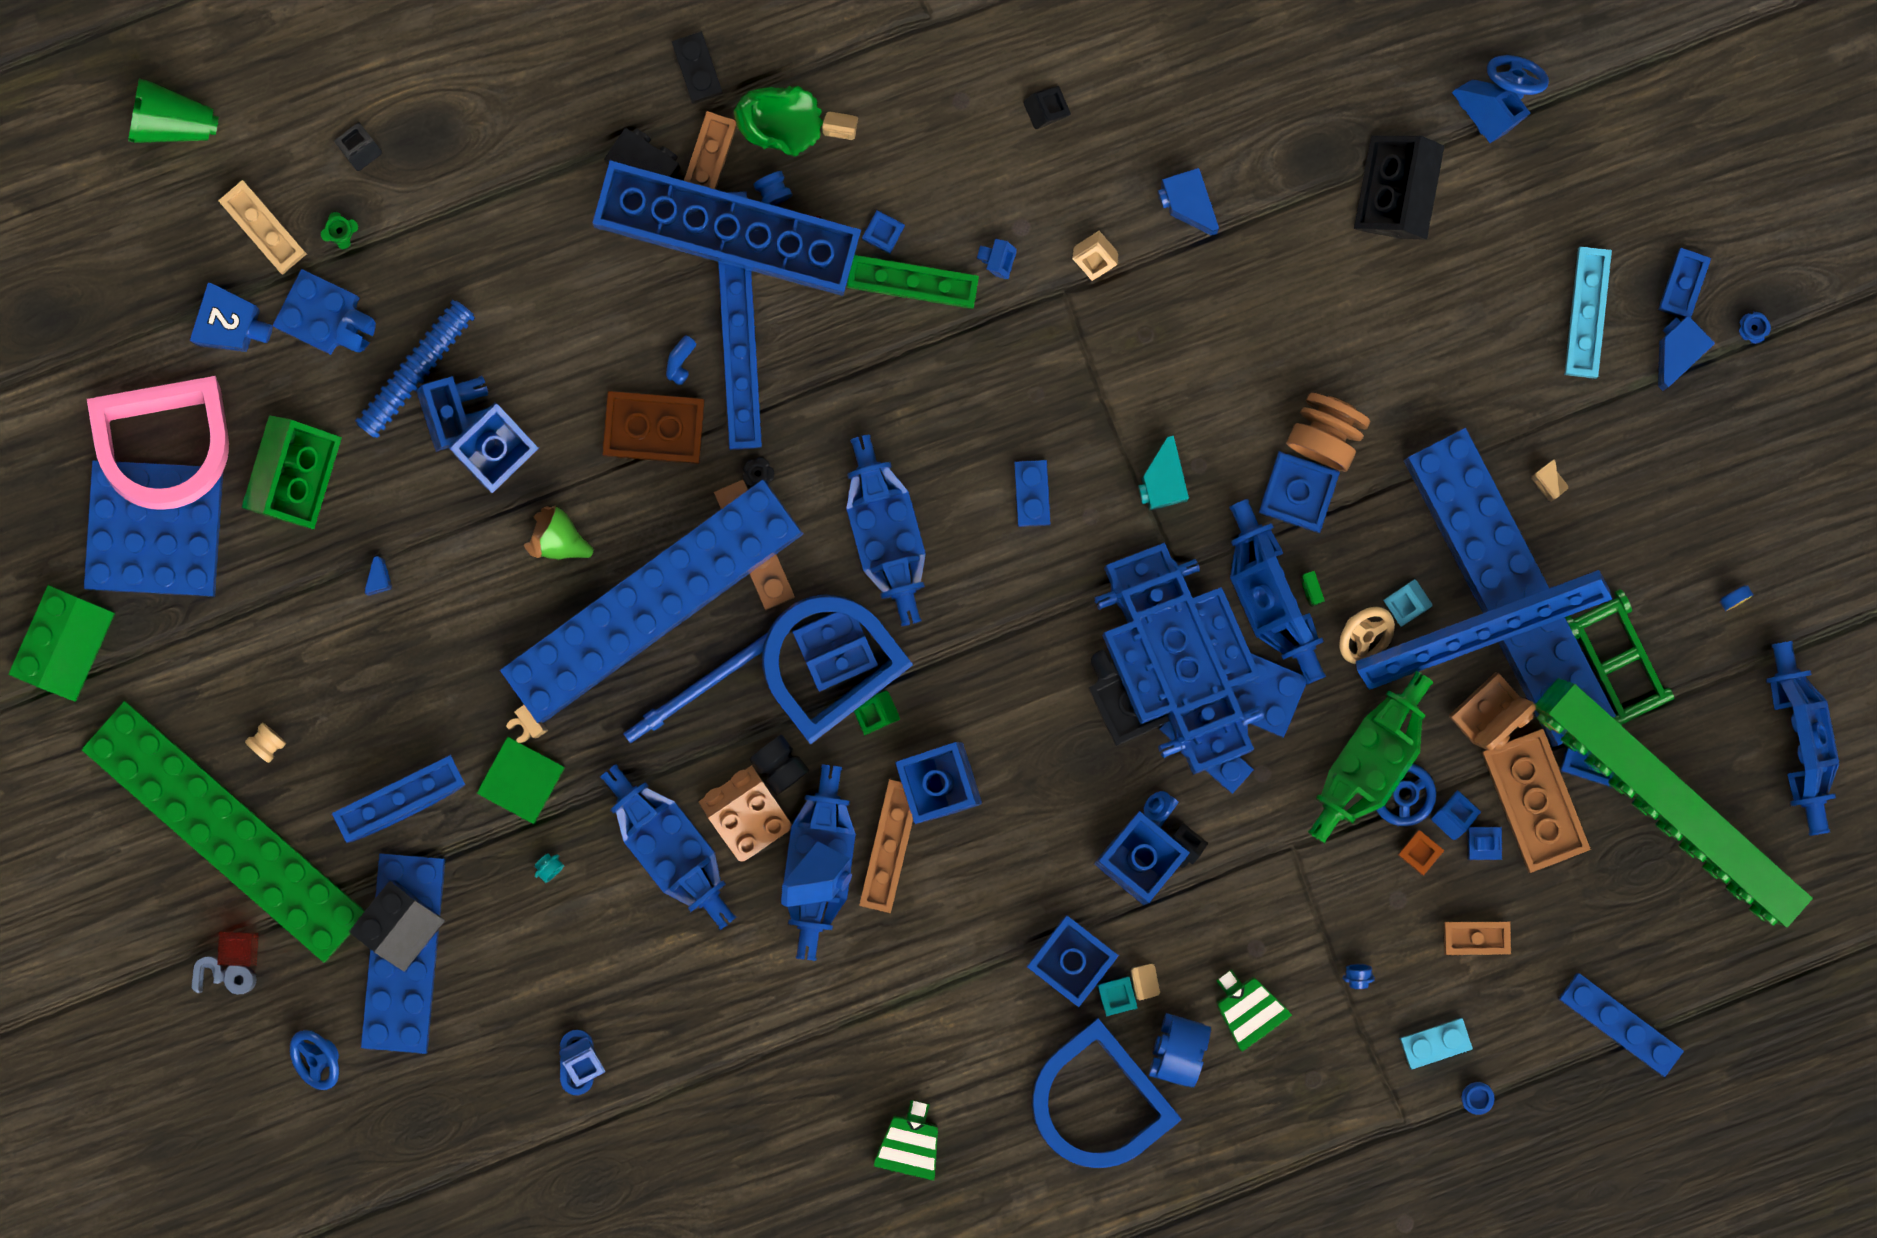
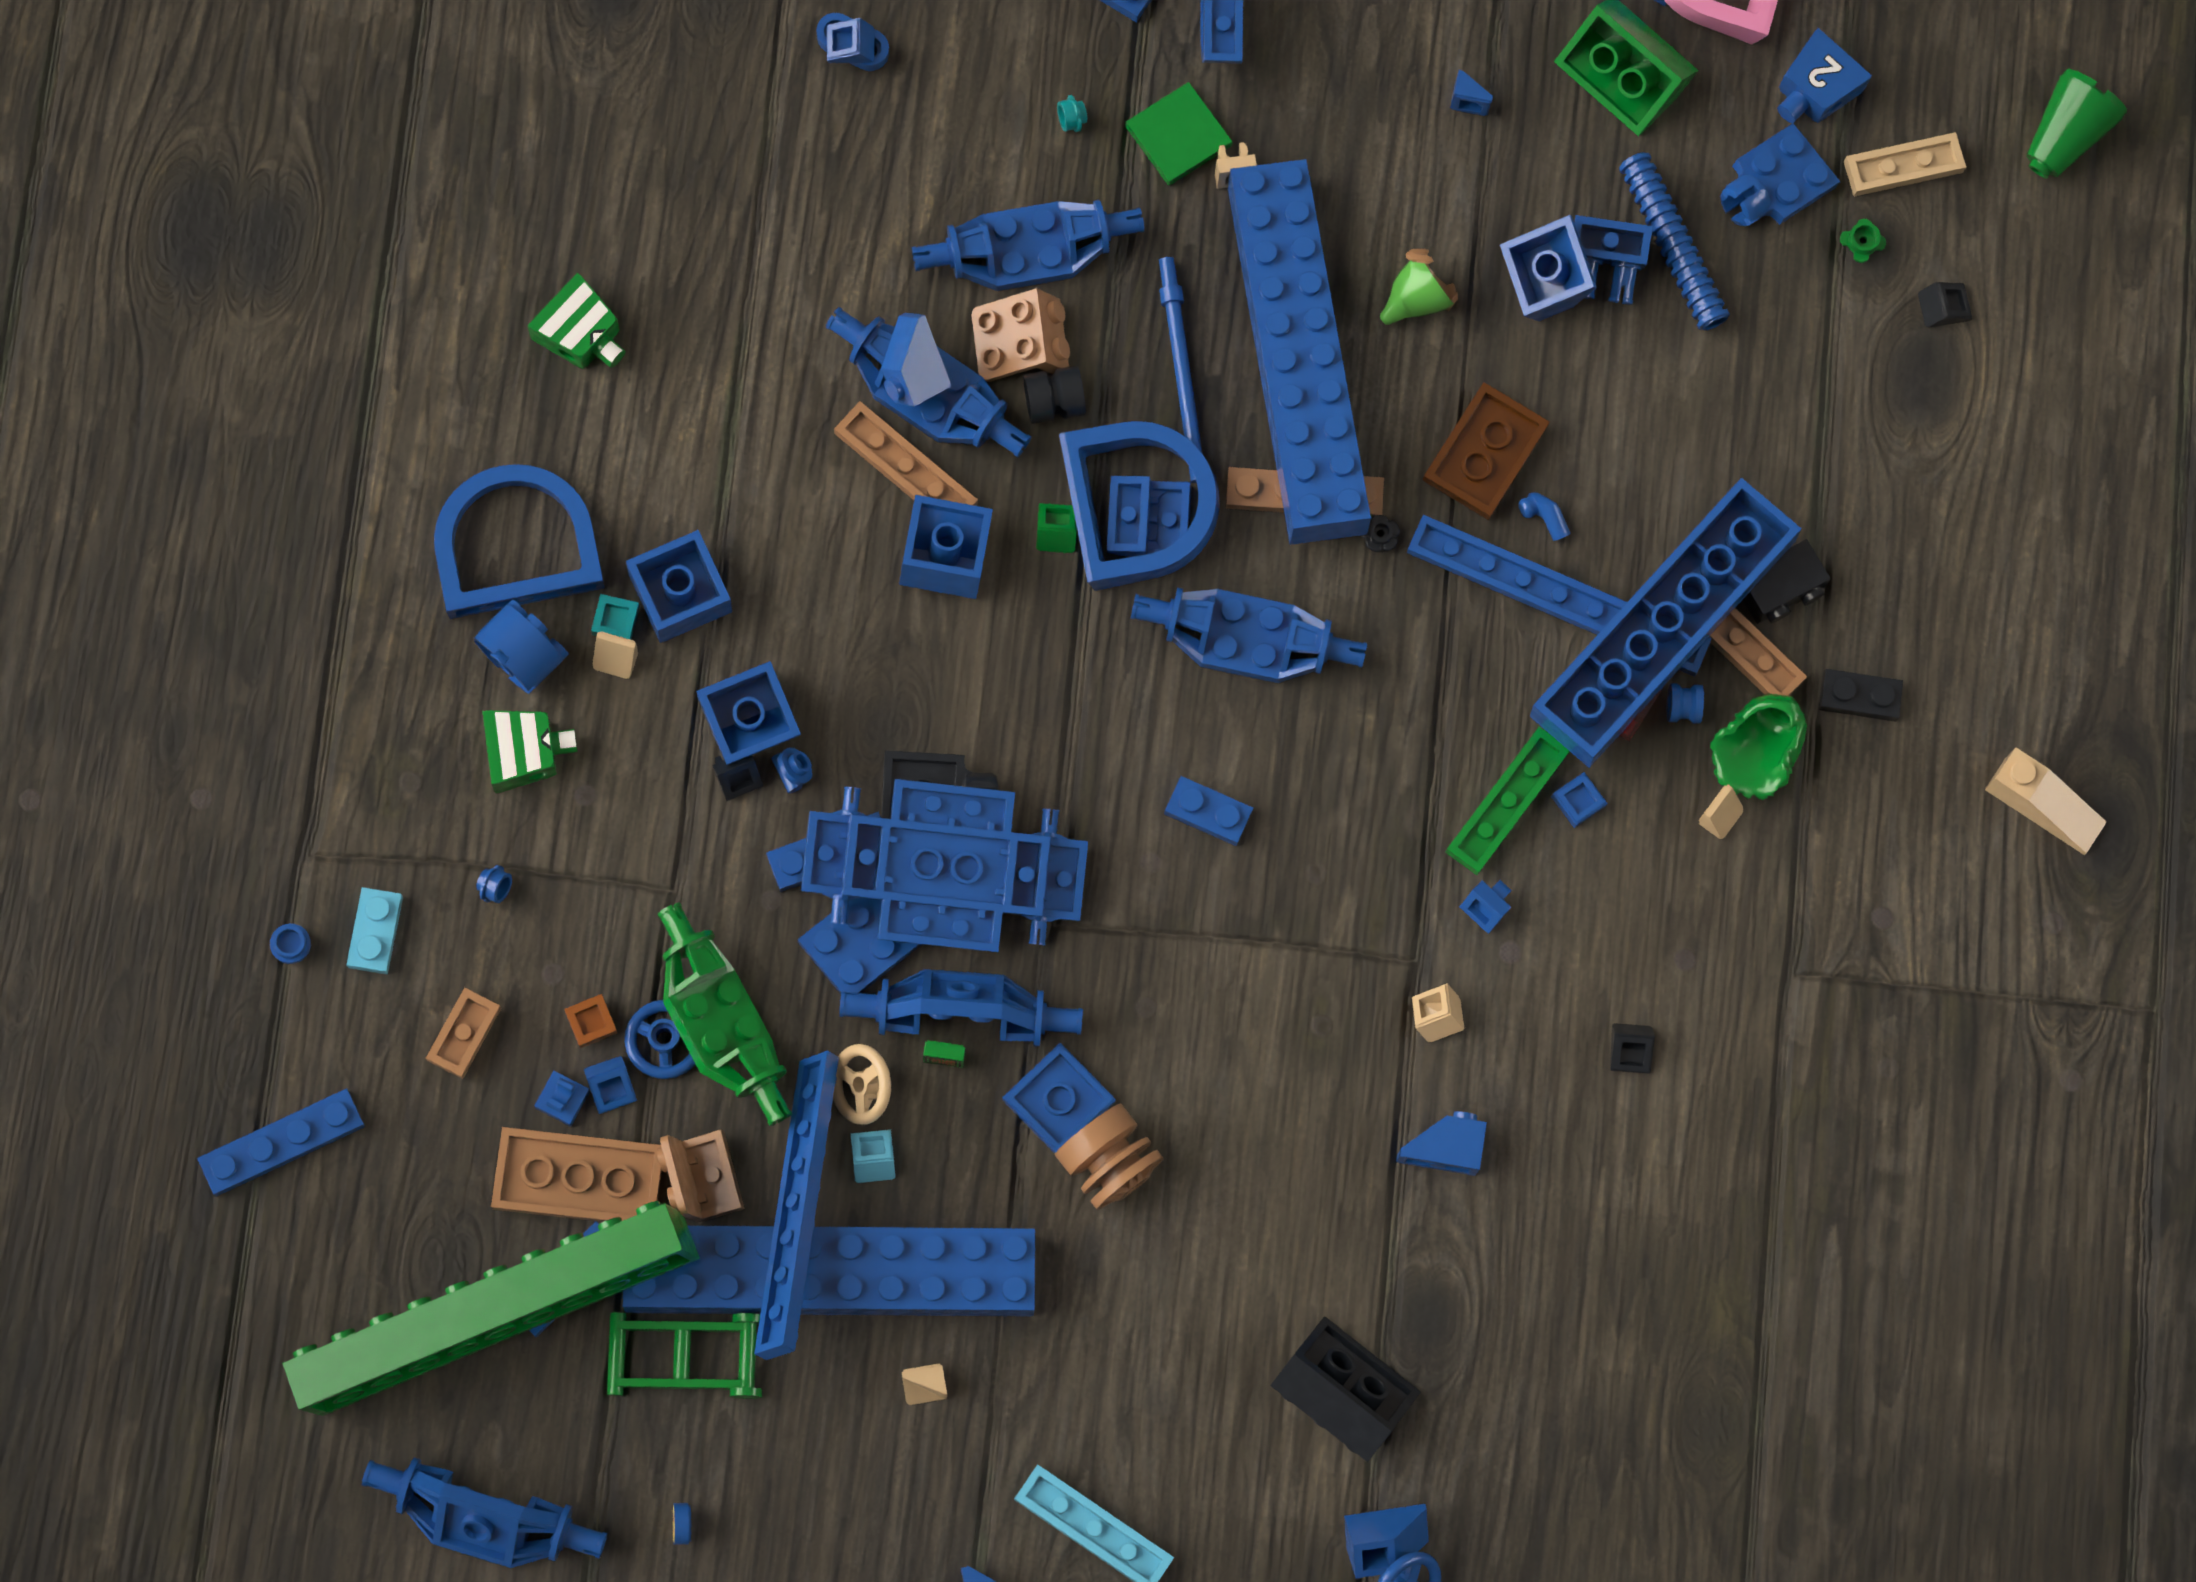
camera: 110 degrees right, 10 degrees down
teal slope [1138,436,1189,510] -> none

